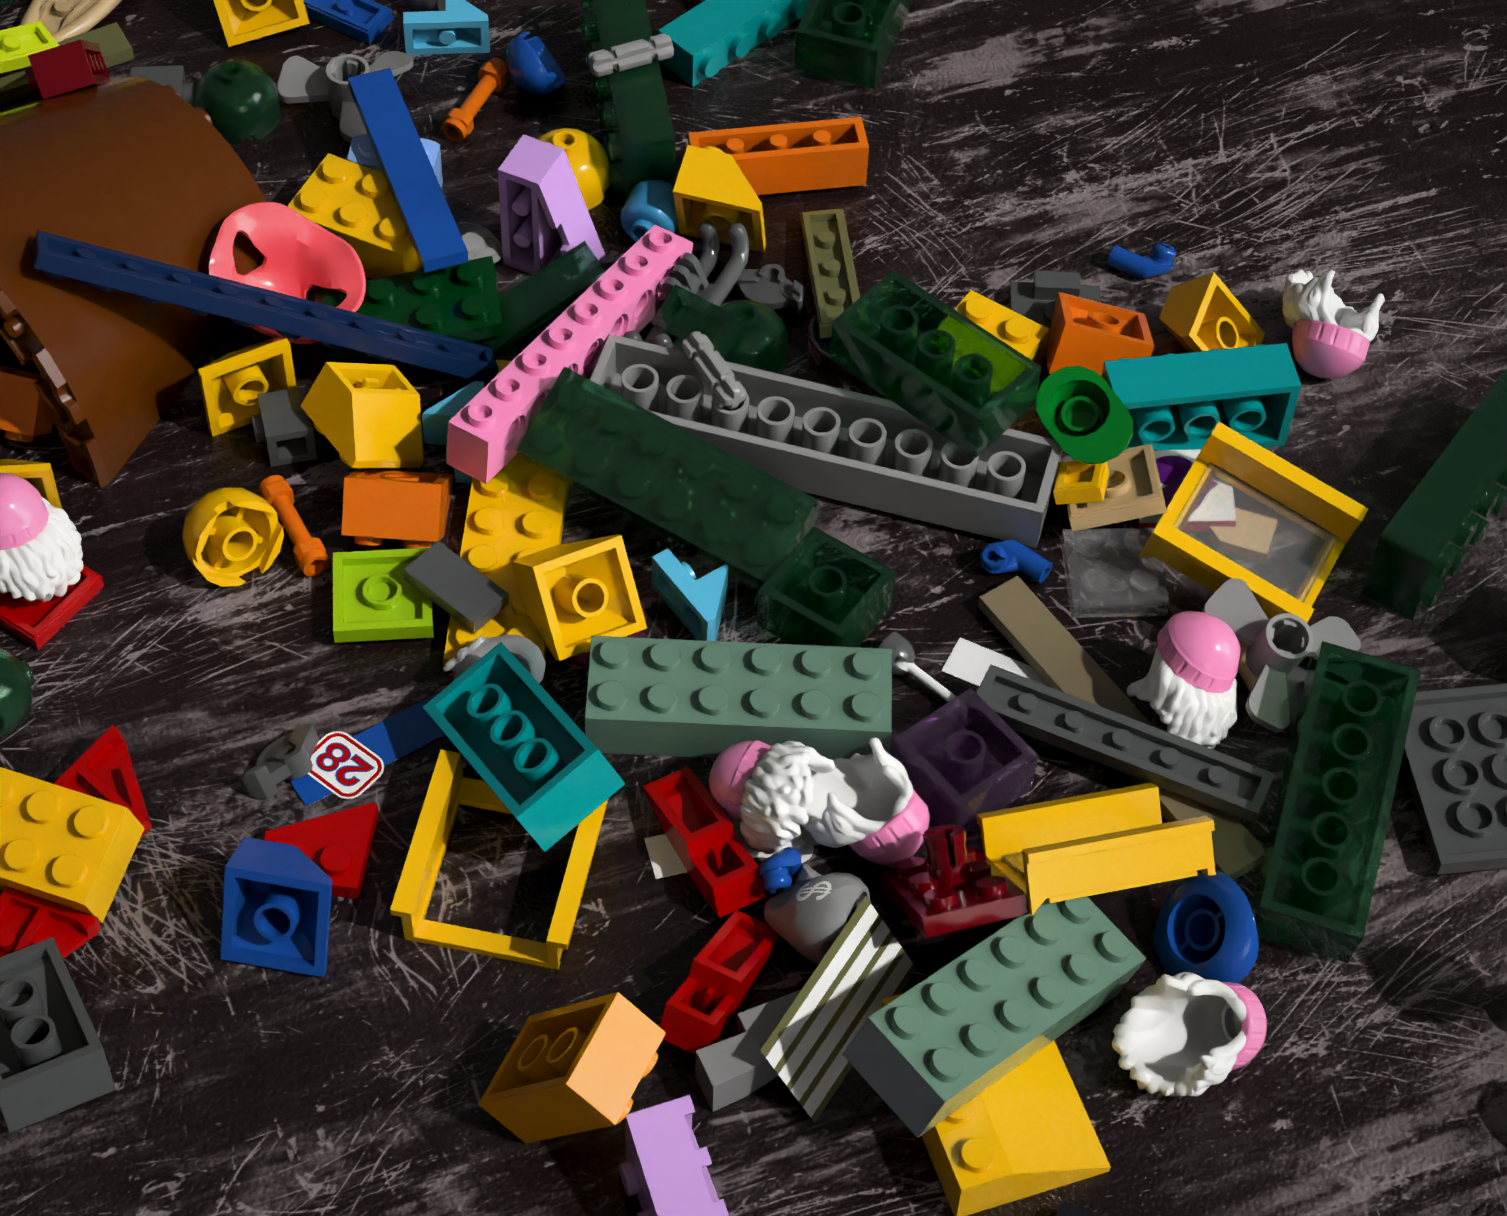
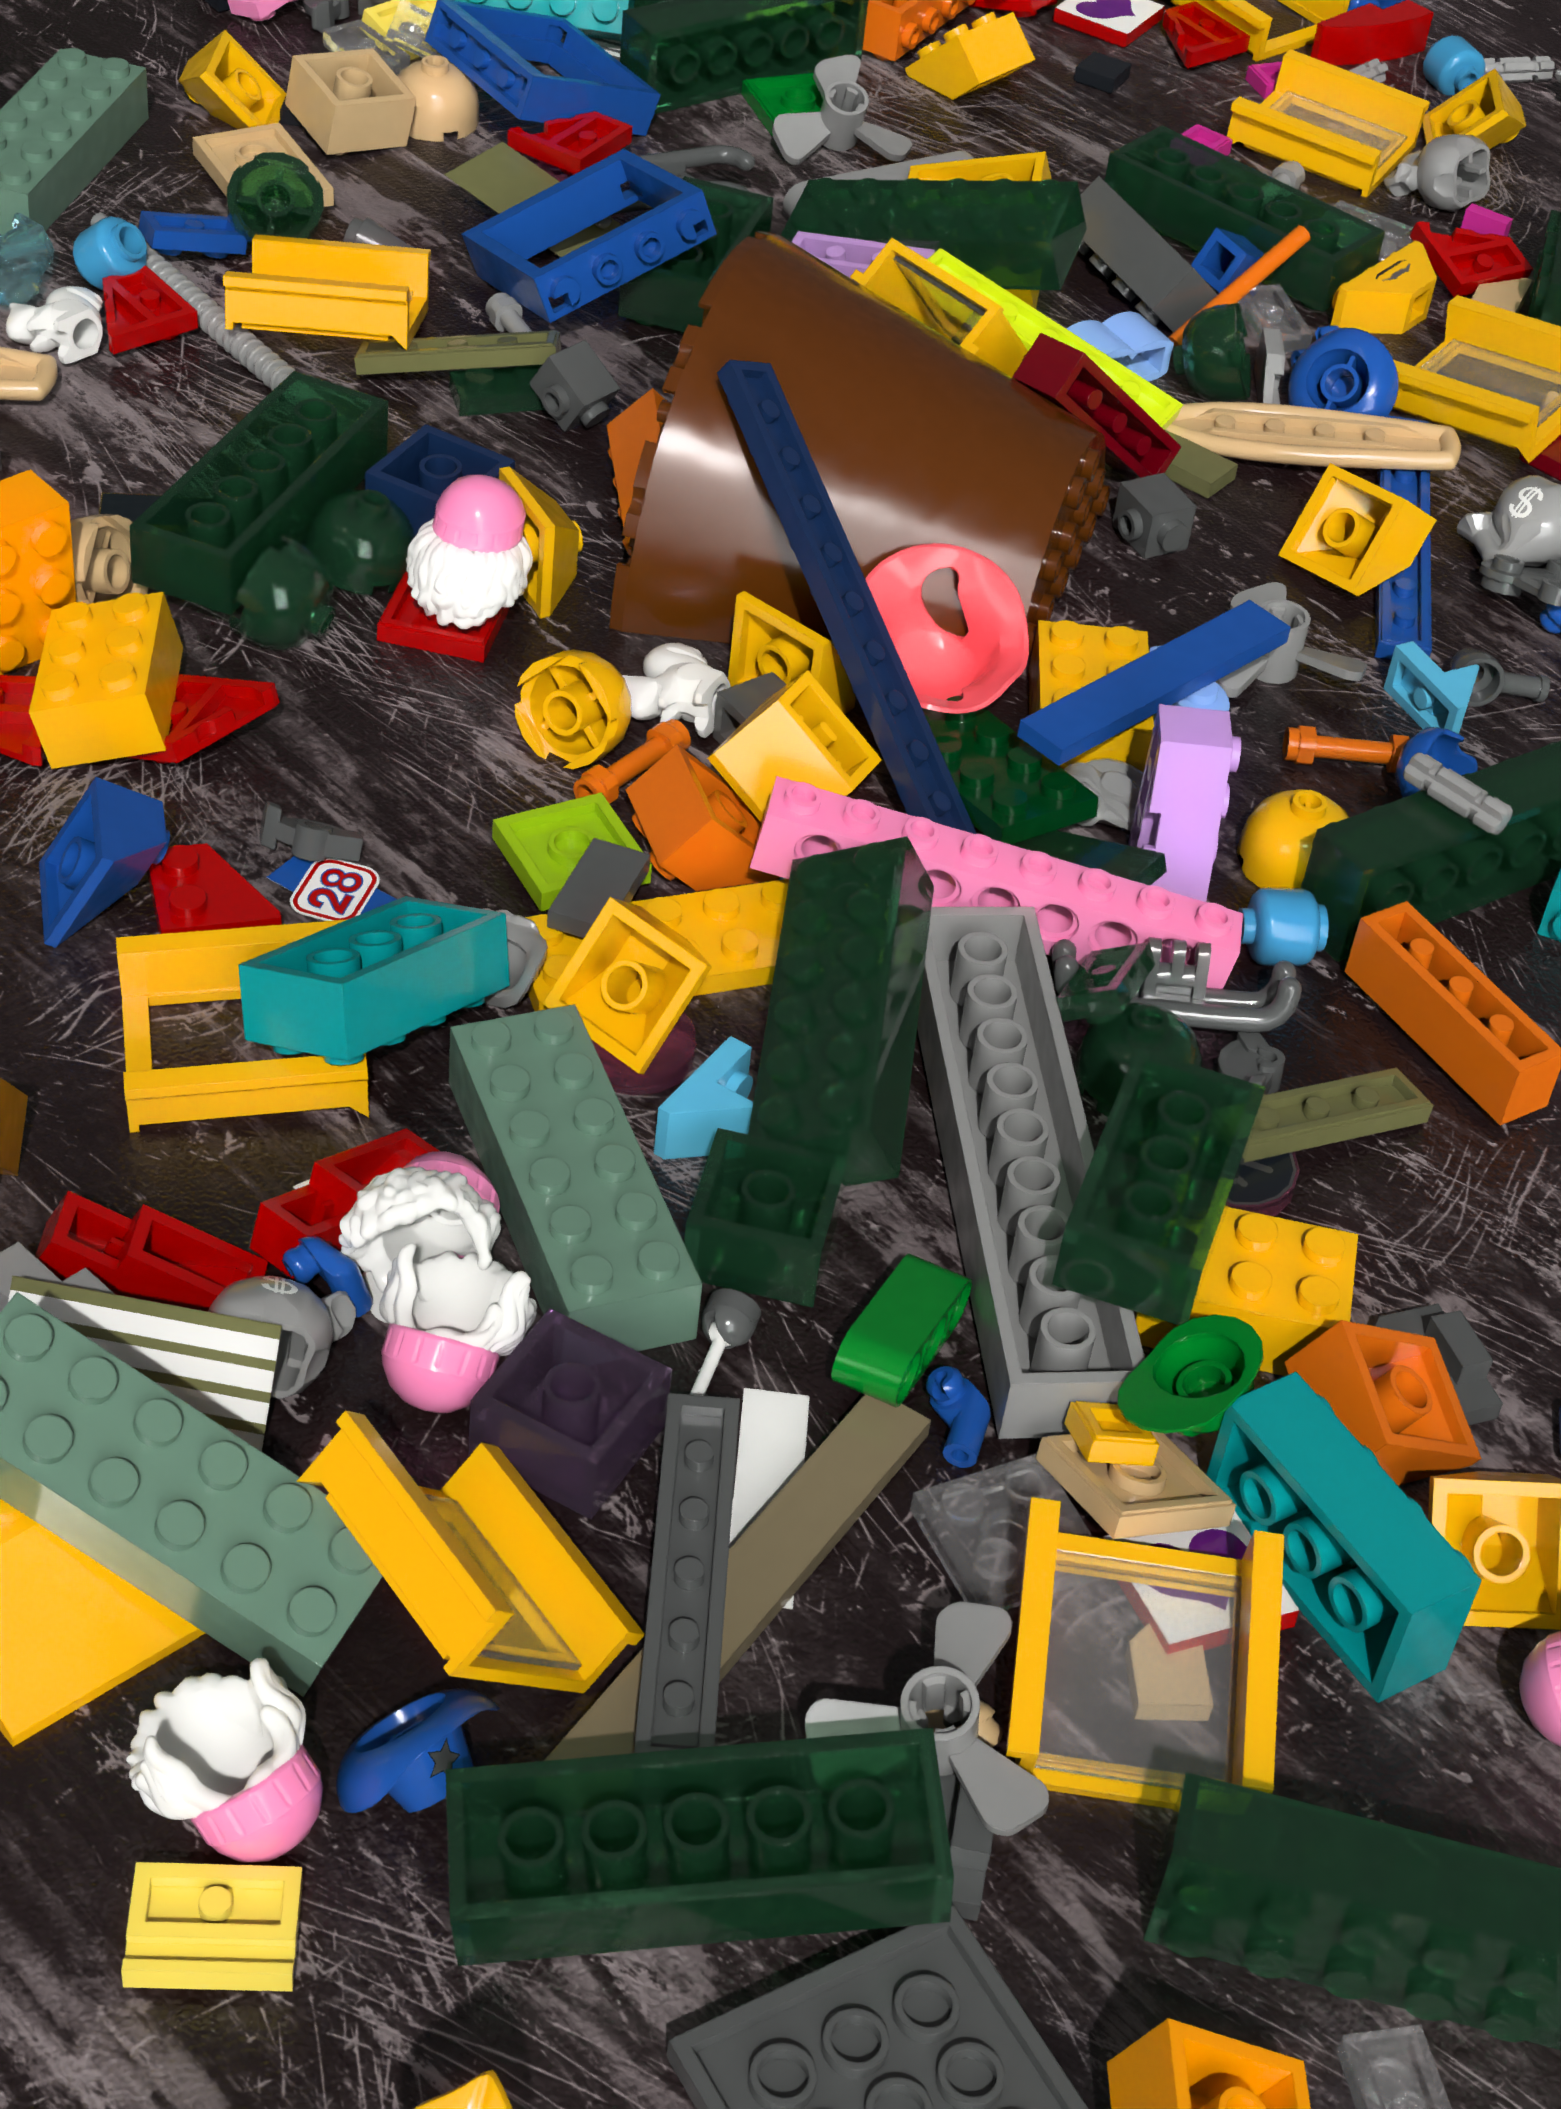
camera: 65 degrees right, 10 degrees down
clear green cylinder [194,59,281,145] -> none
yellow slope [673,145,766,253] -> none
light grey axle [682,331,747,409] -> none
dark red plate [880,825,1029,938] -> none
hair [1127,611,1241,749] -> none
none -> light yellow plate [121,1862,302,1992]
none -> white animal [622,643,731,738]
none -> green beam [831,1253,972,1407]

